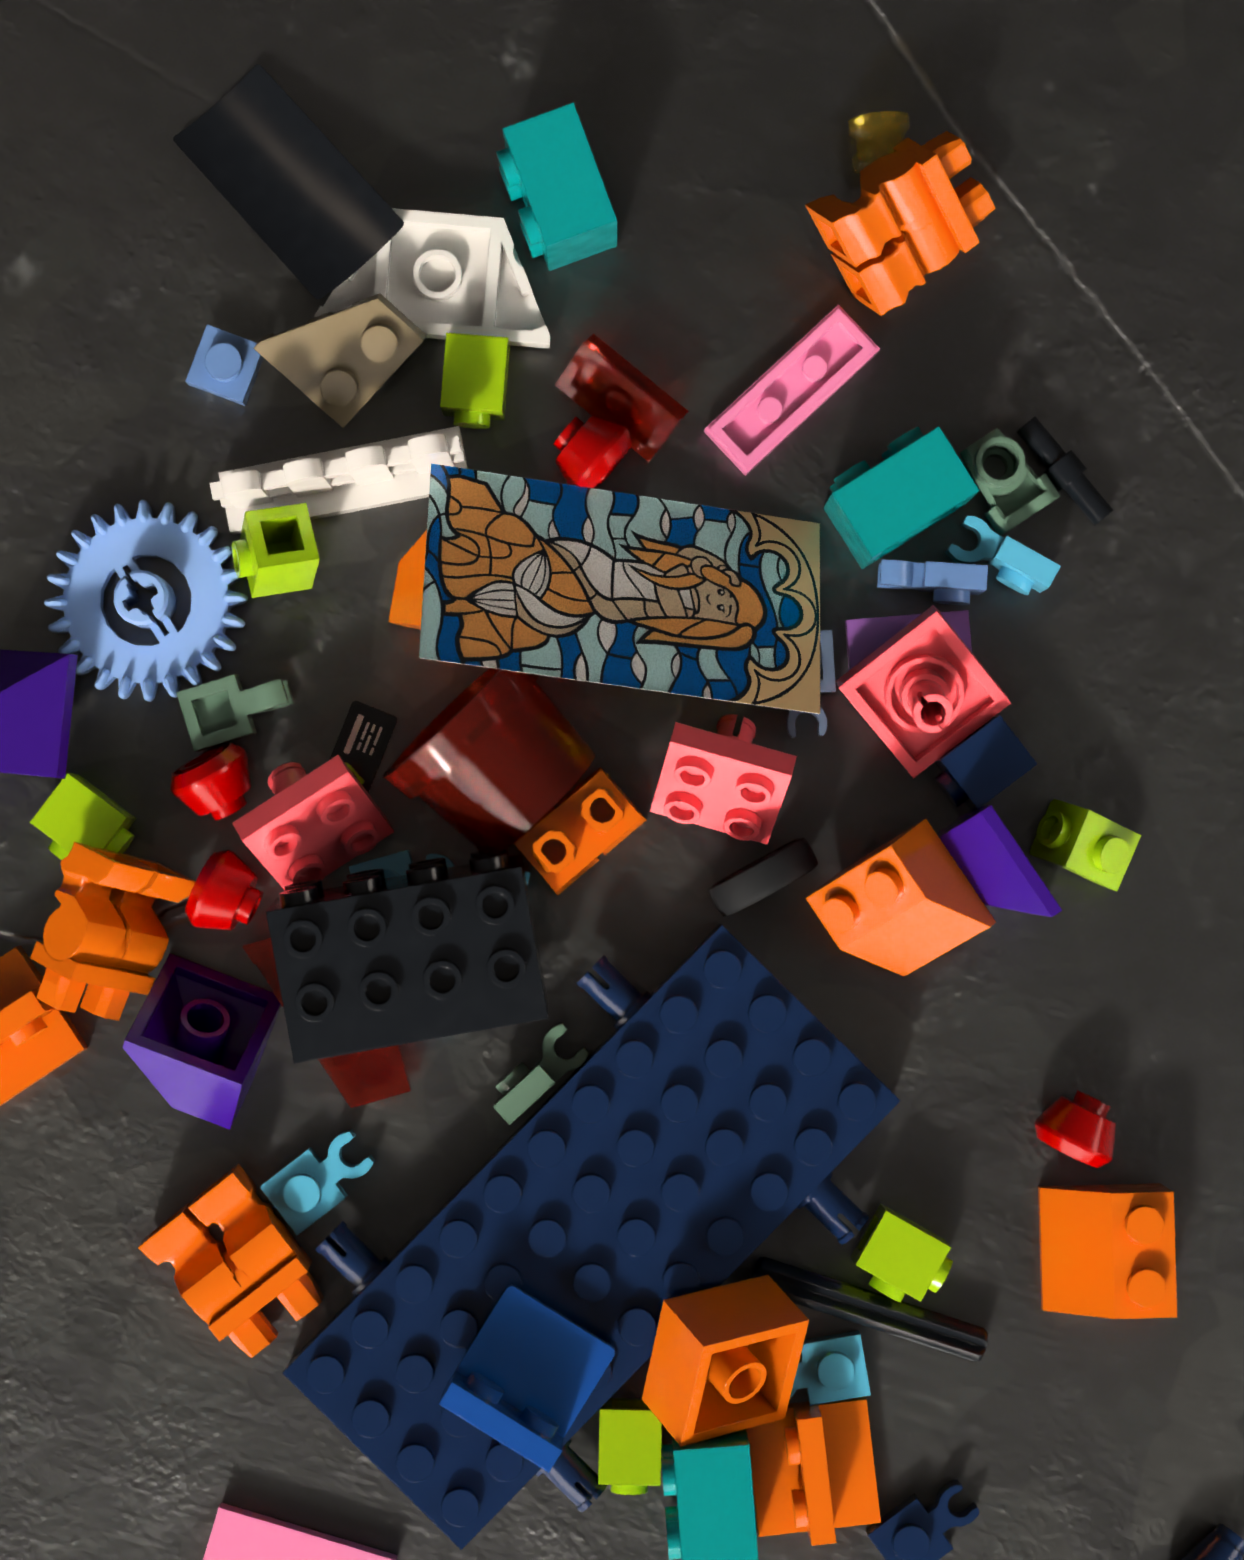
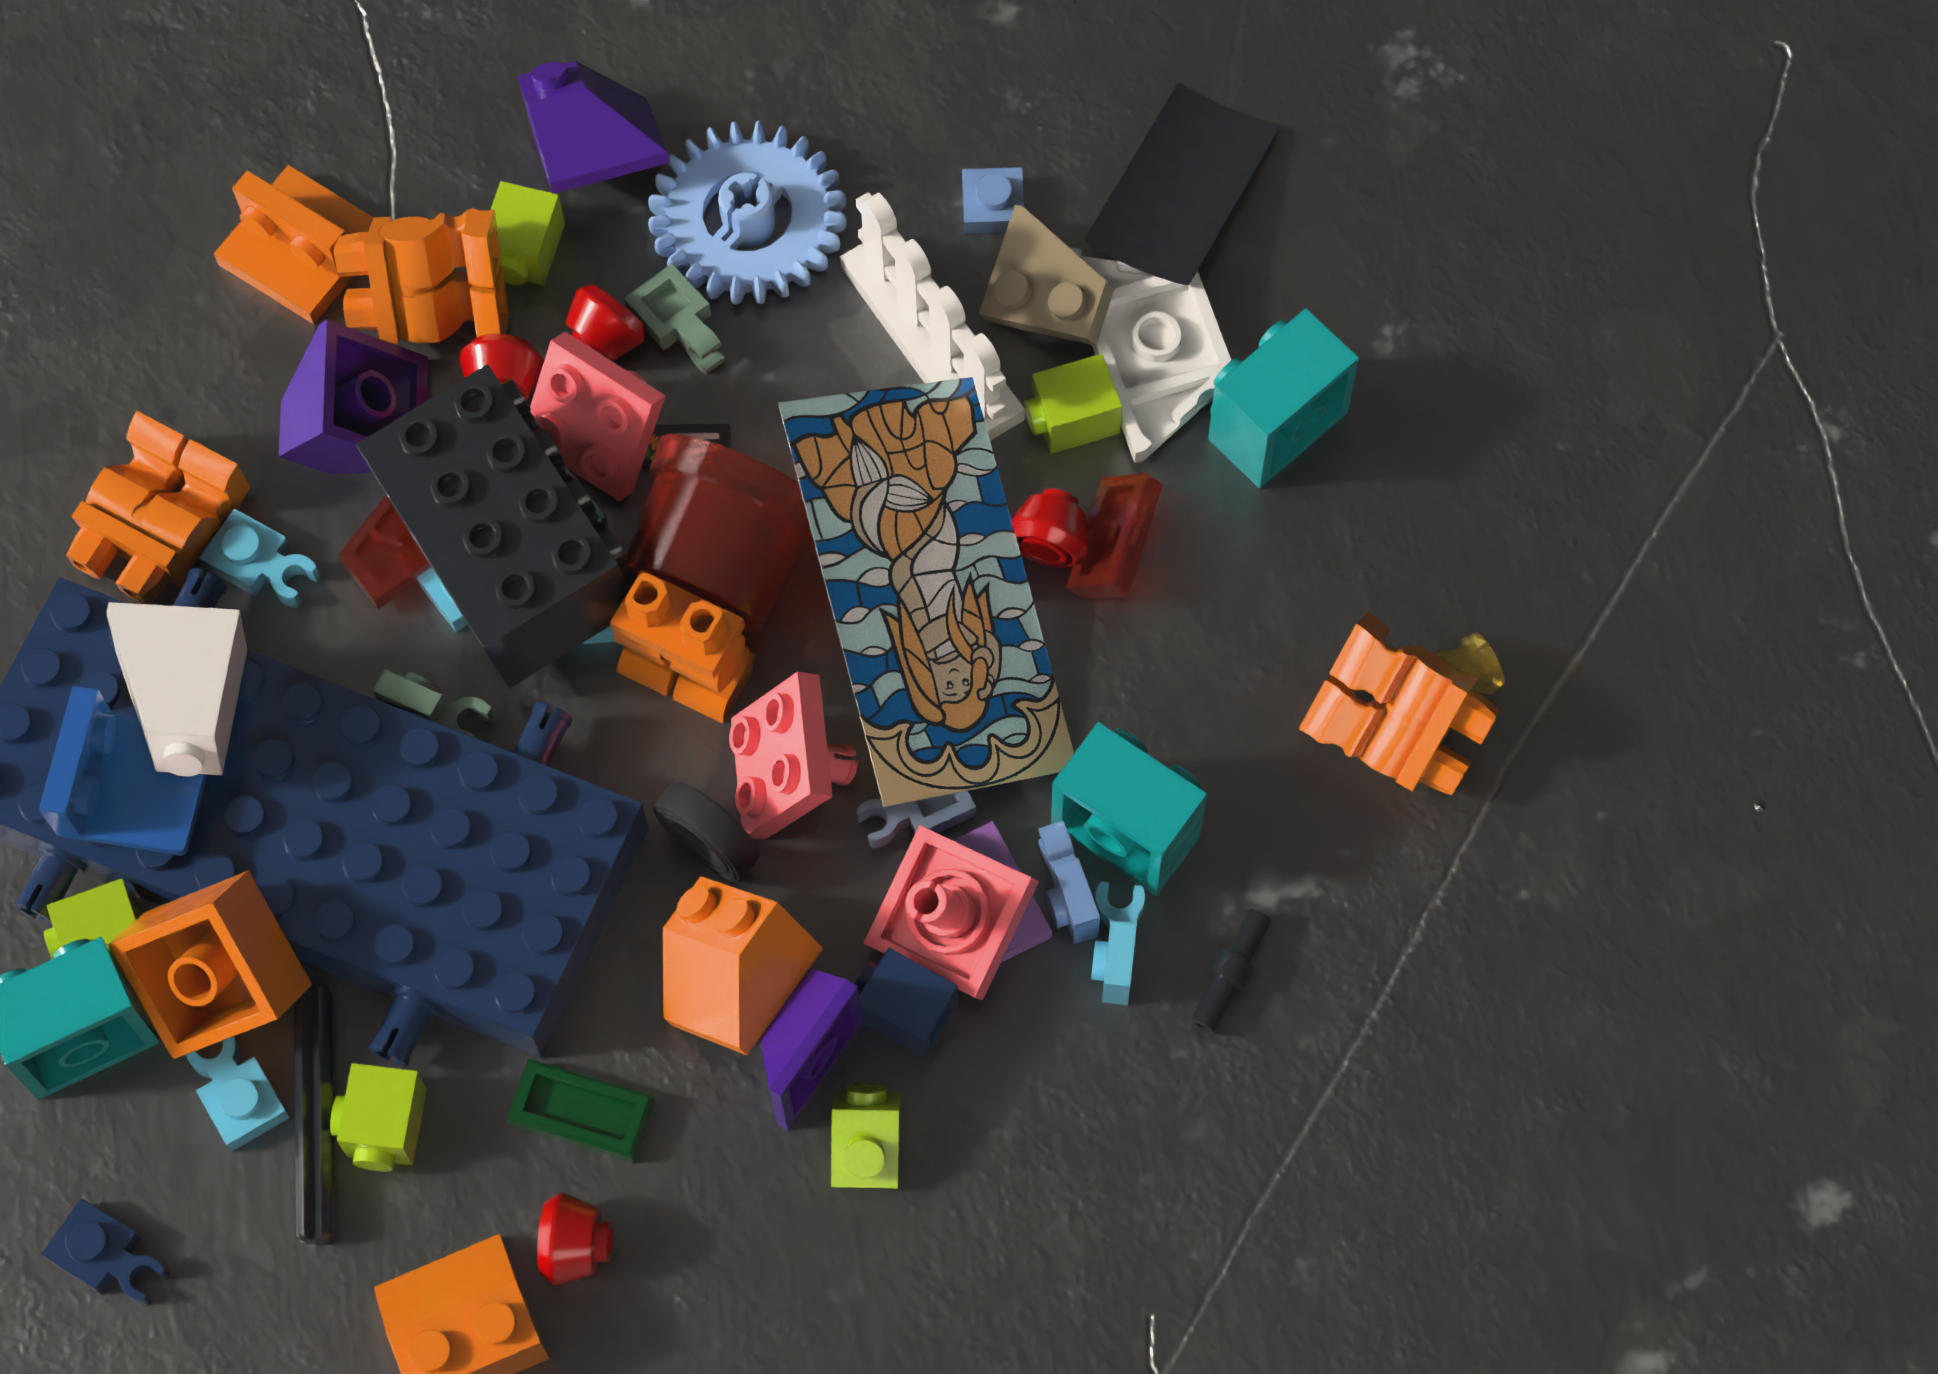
camera: 70 degrees right, 20 degrees down
lime brick [232,503,320,598] -> none
bright pink tile [704,304,880,476] -> none
orange bracket [746,1396,881,1546] -> none
sand green plate [960,428,1061,536] -> none
none -> white slope [106,602,247,777]
none -> dark green tile [506,1059,655,1163]

